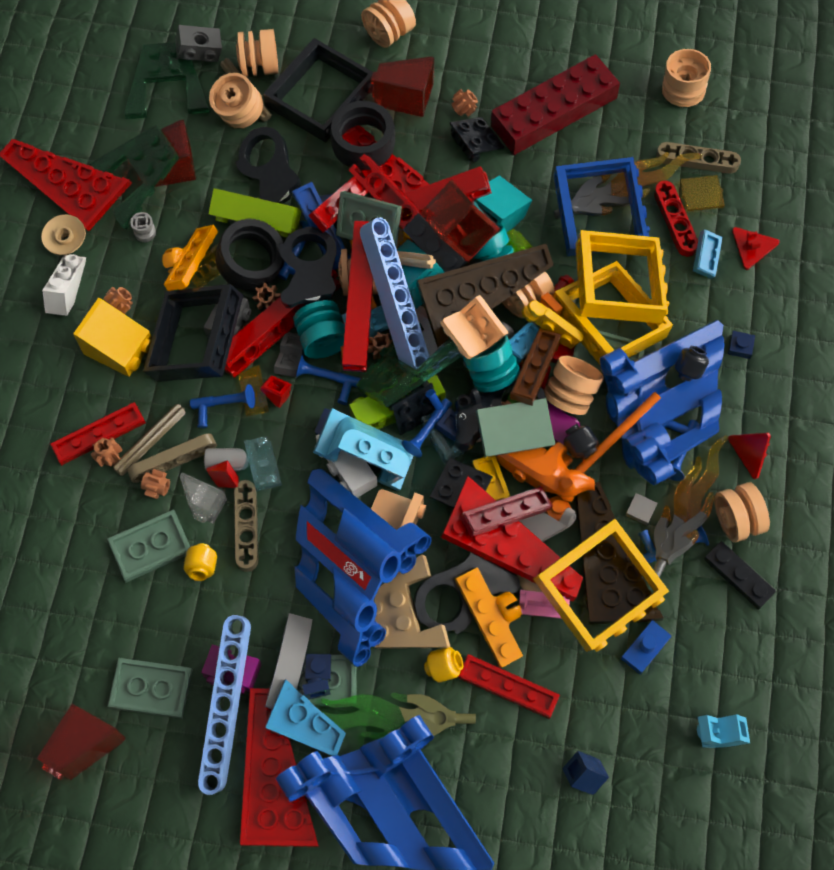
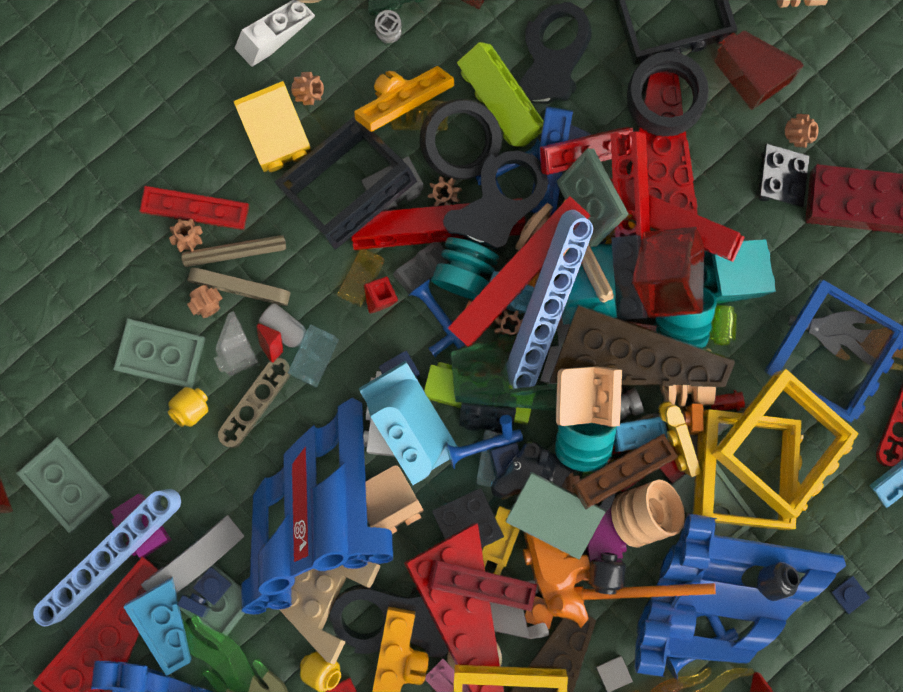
camera: 40 degrees right, 15 degrees up
blue piece [190,384,255,428] -> none

